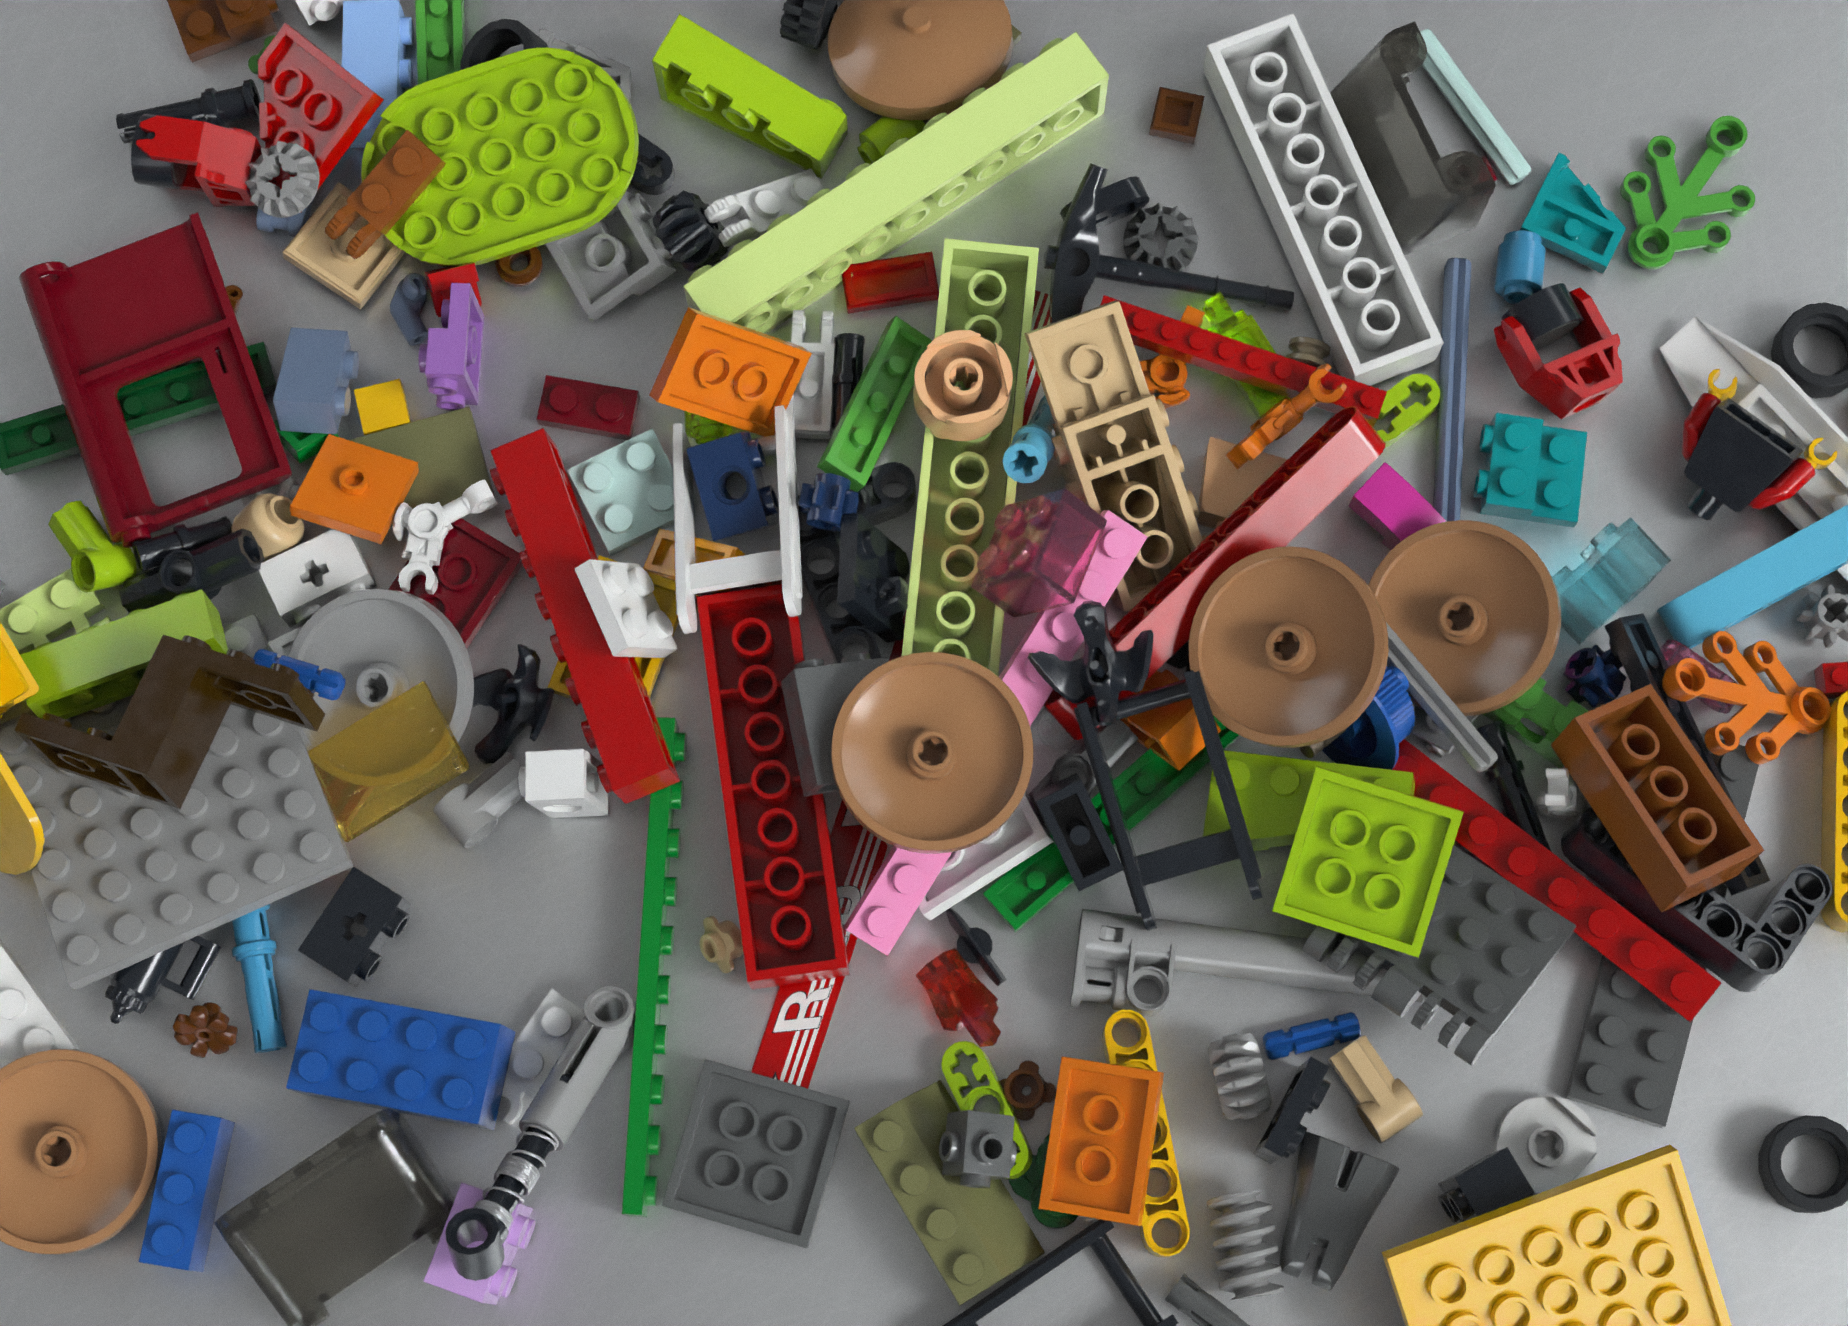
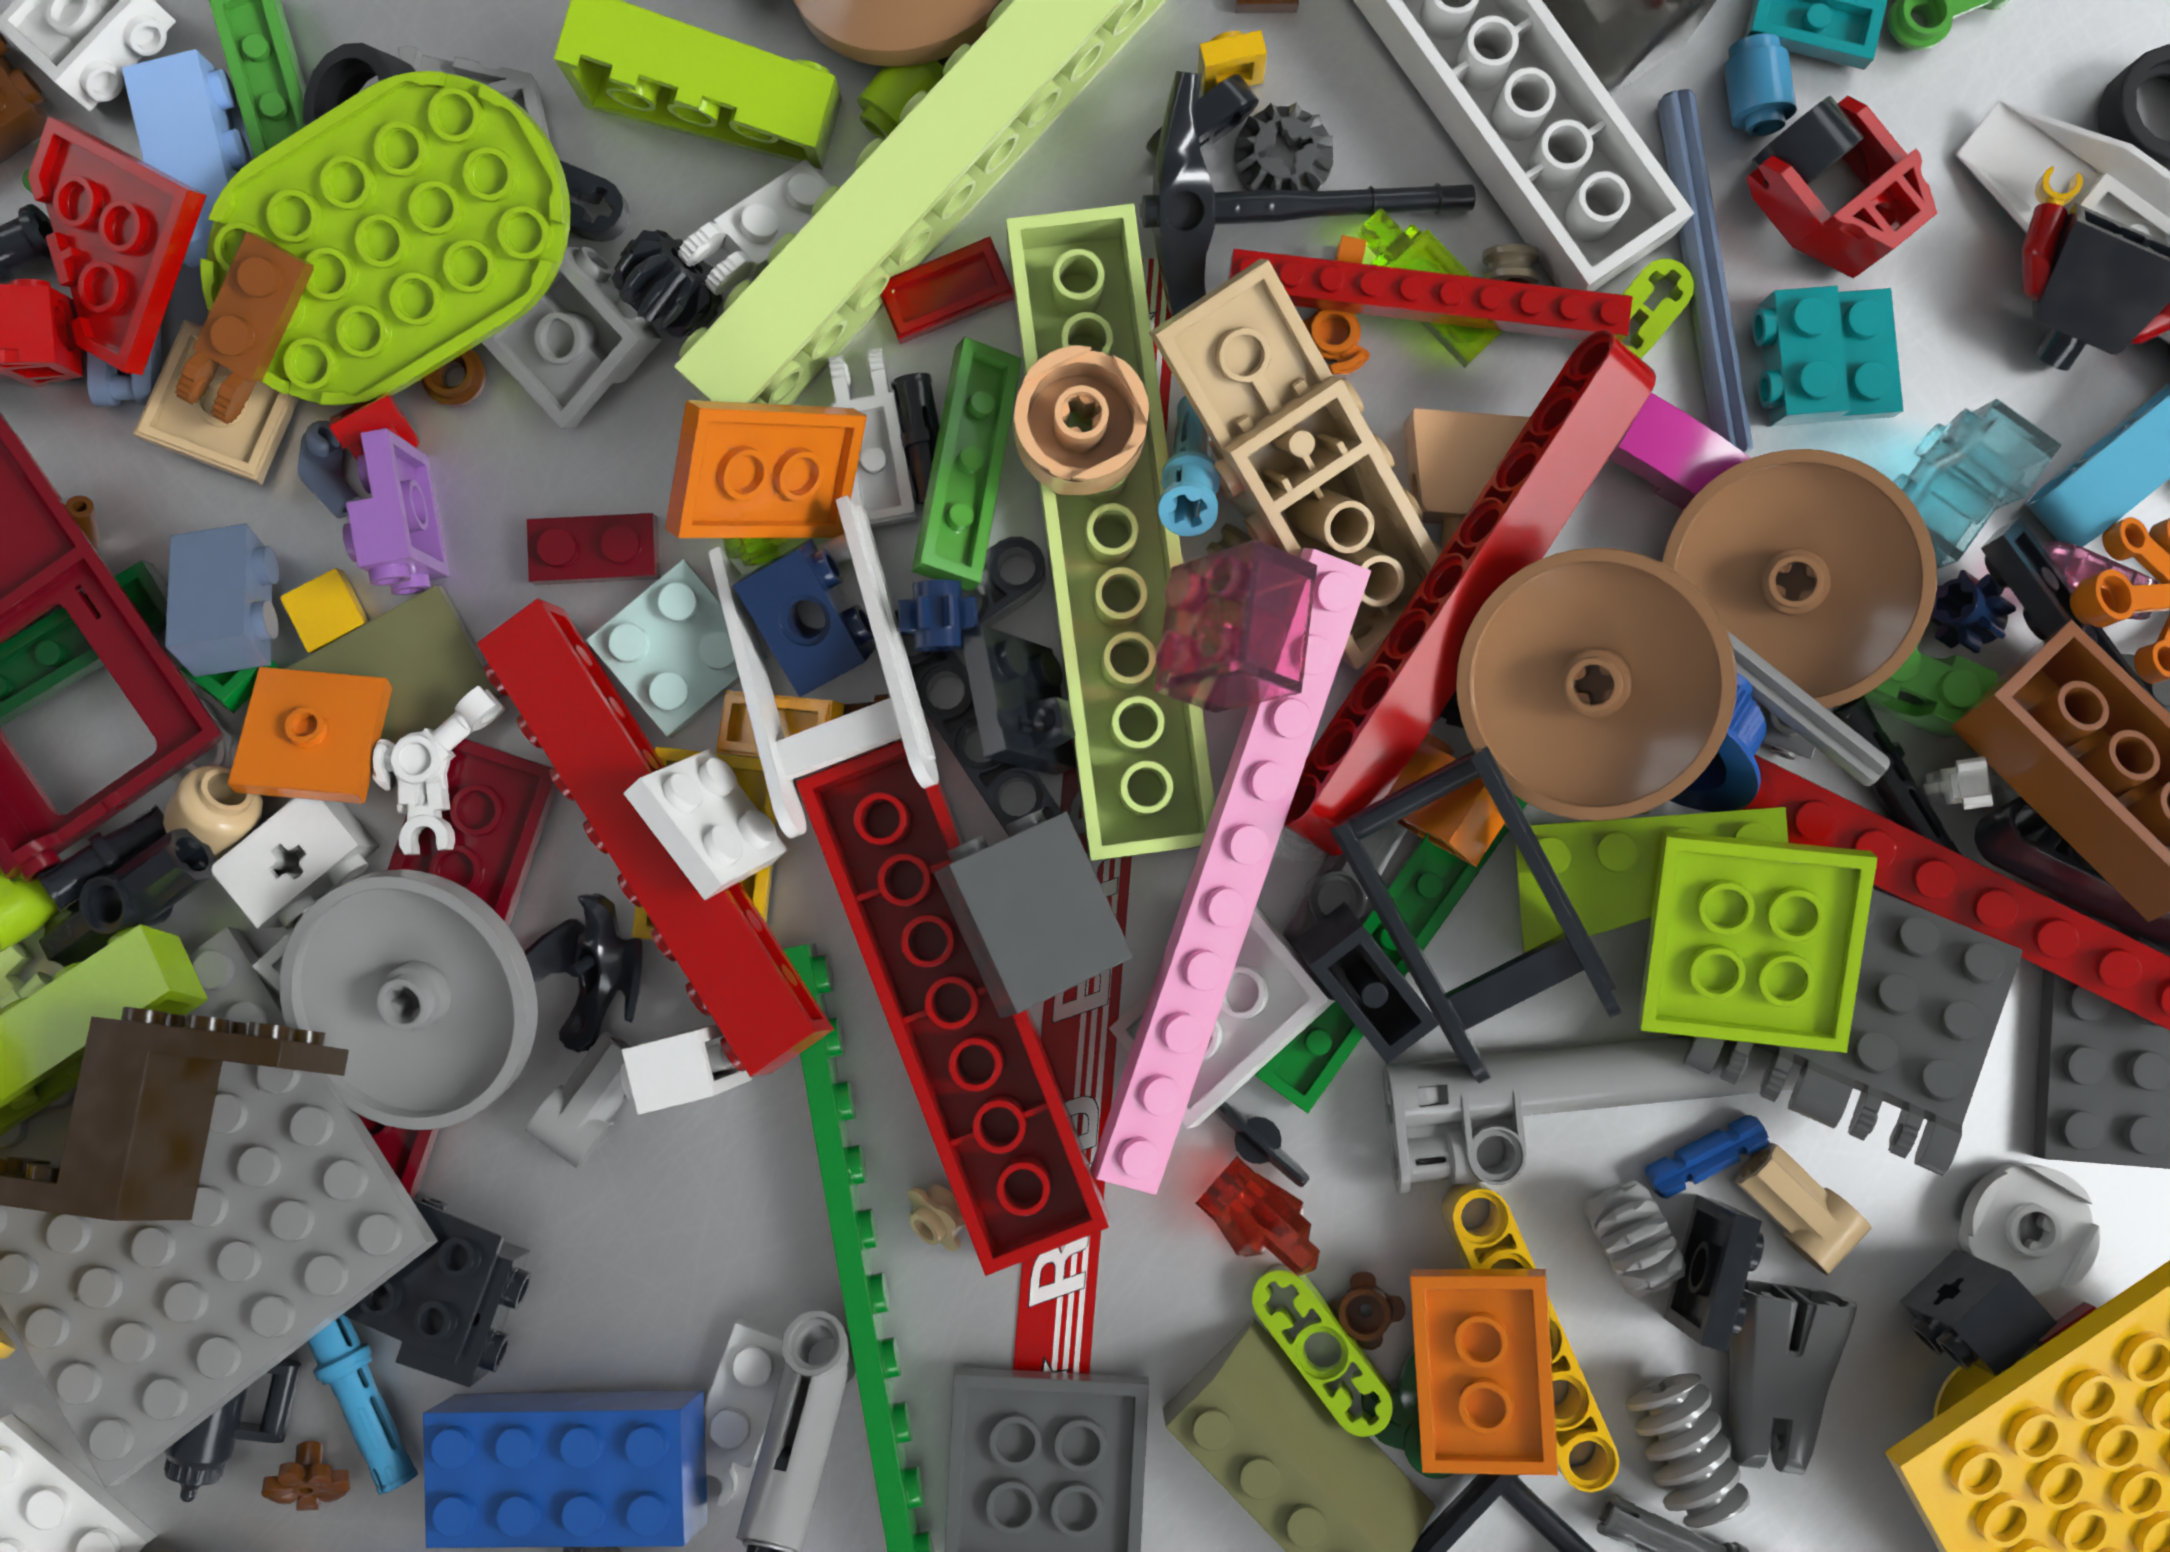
camera: 15 degrees left, 10 degrees up
light grey gear [245,141,319,218] -> none
blue axle [254,649,346,701] -> none
clear yellow piece [308,681,470,842] -> none
medium nougat dish [831,652,1033,854] -> none
dark grey brick [939,1110,1017,1188] -> none
black animal [1028,600,1154,726] -> none
orange piece [1225,363,1347,469] -> none
none -> black hinge [344,1197,505,1365]
none -> yellow plate [1198,30,1267,95]

